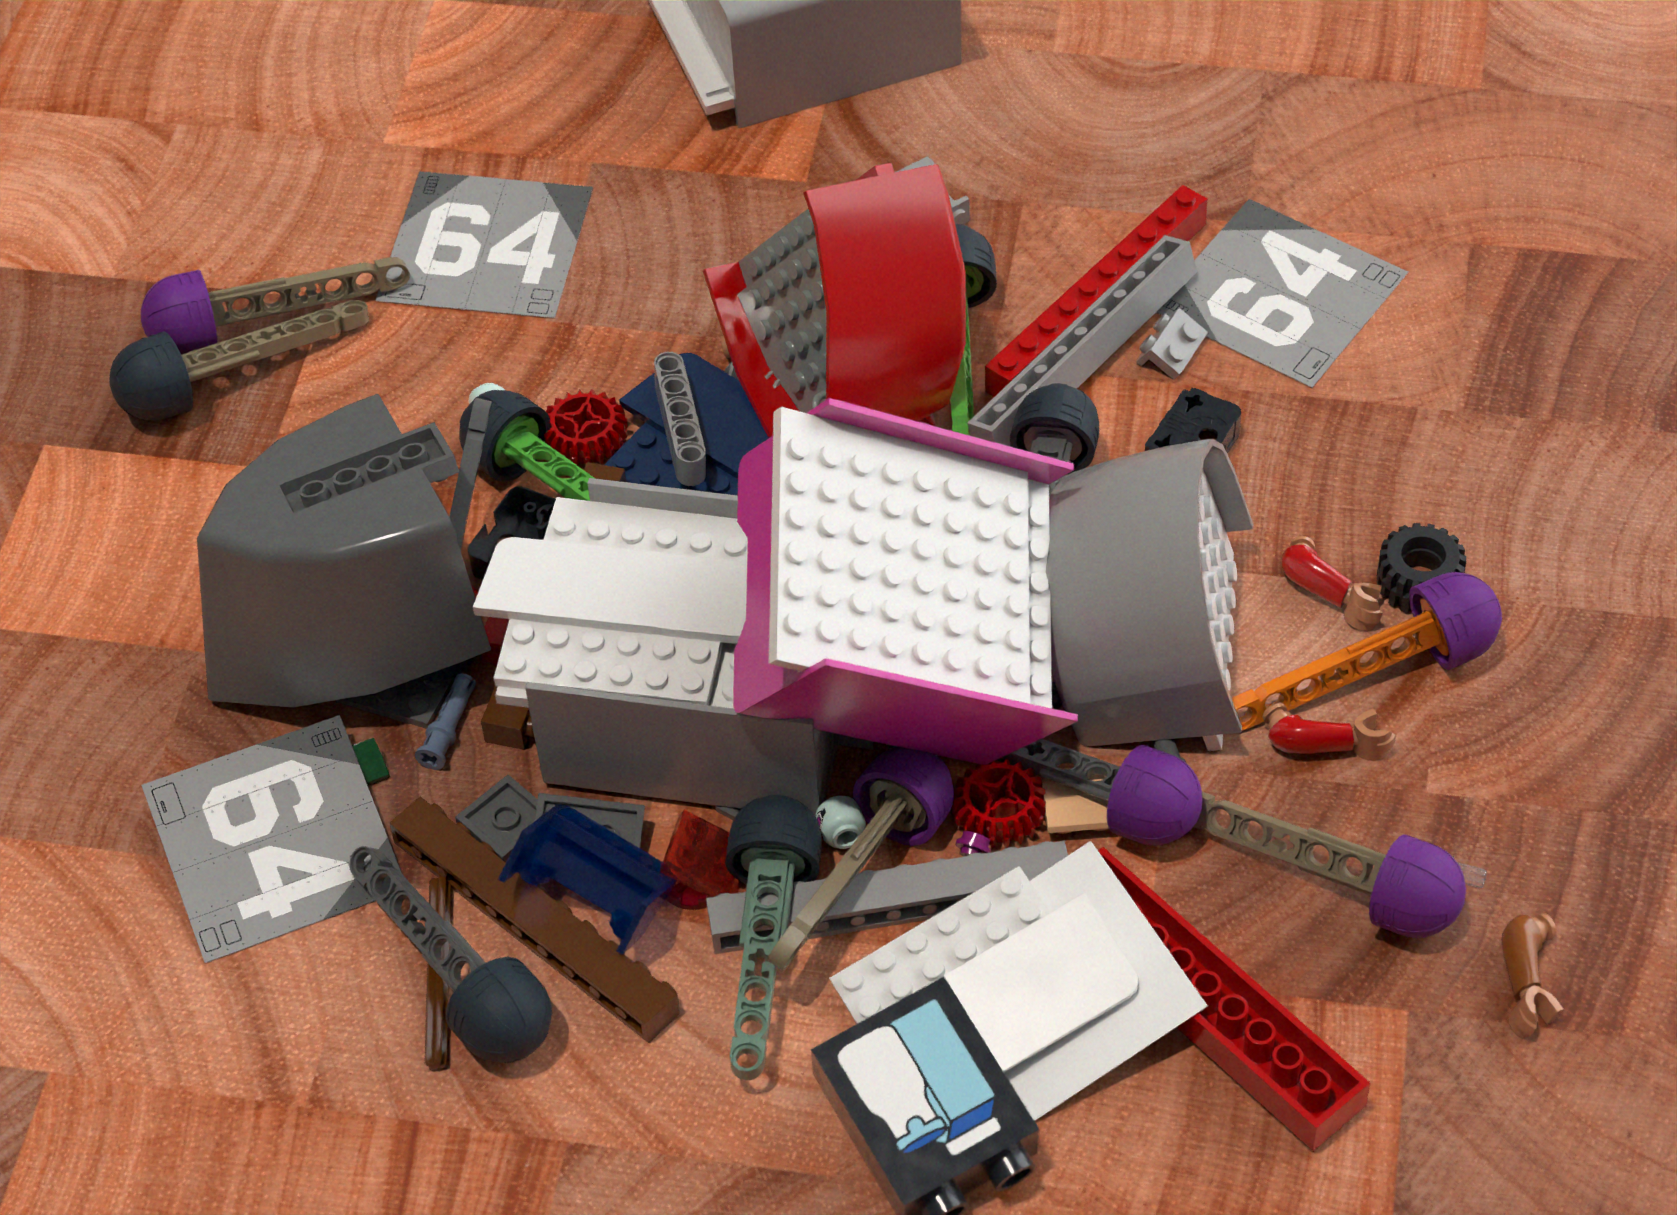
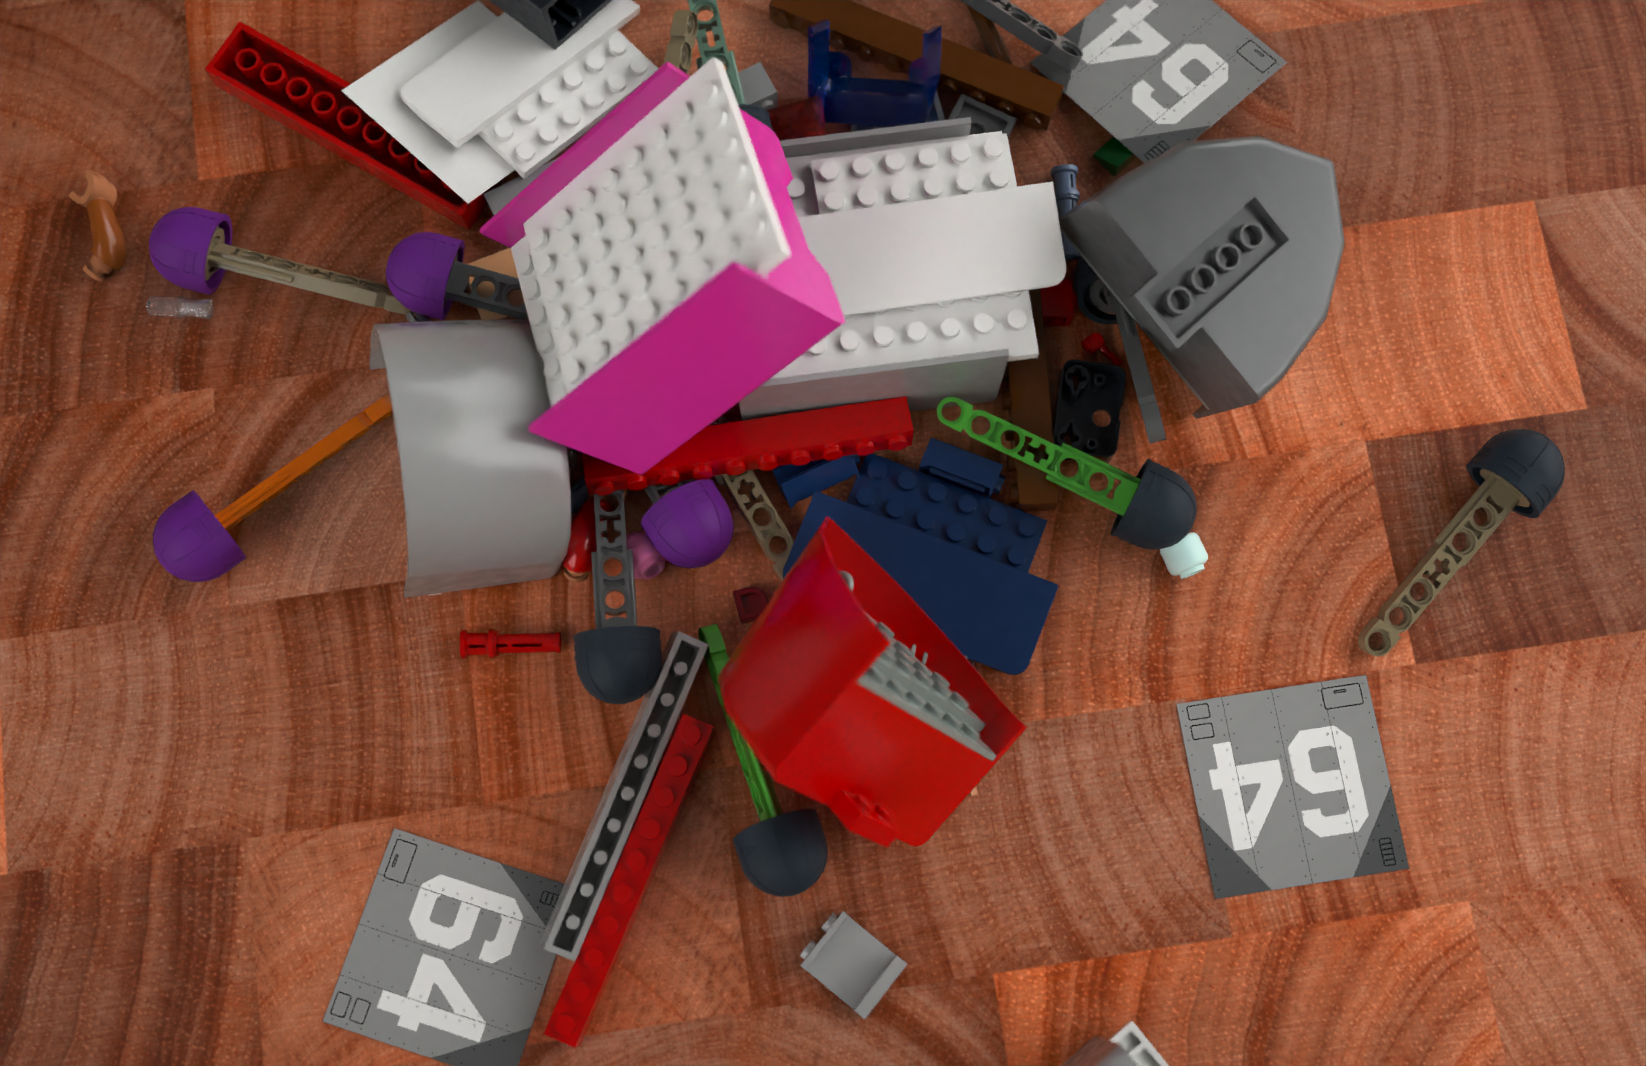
camera: 160 degrees right, 25 degrees up
piece [141,257,410,355] -> none
red gear [544,389,628,466] -> none
light grey beam [654,352,706,486] -> none
light grey bracket [1136,308,1208,380] -> none
black axle [1145,388,1241,454] -> none
piece [1262,703,1396,761] -> none
piece [1282,536,1383,631] -> none
black tyre [1376,523,1466,613] -> none

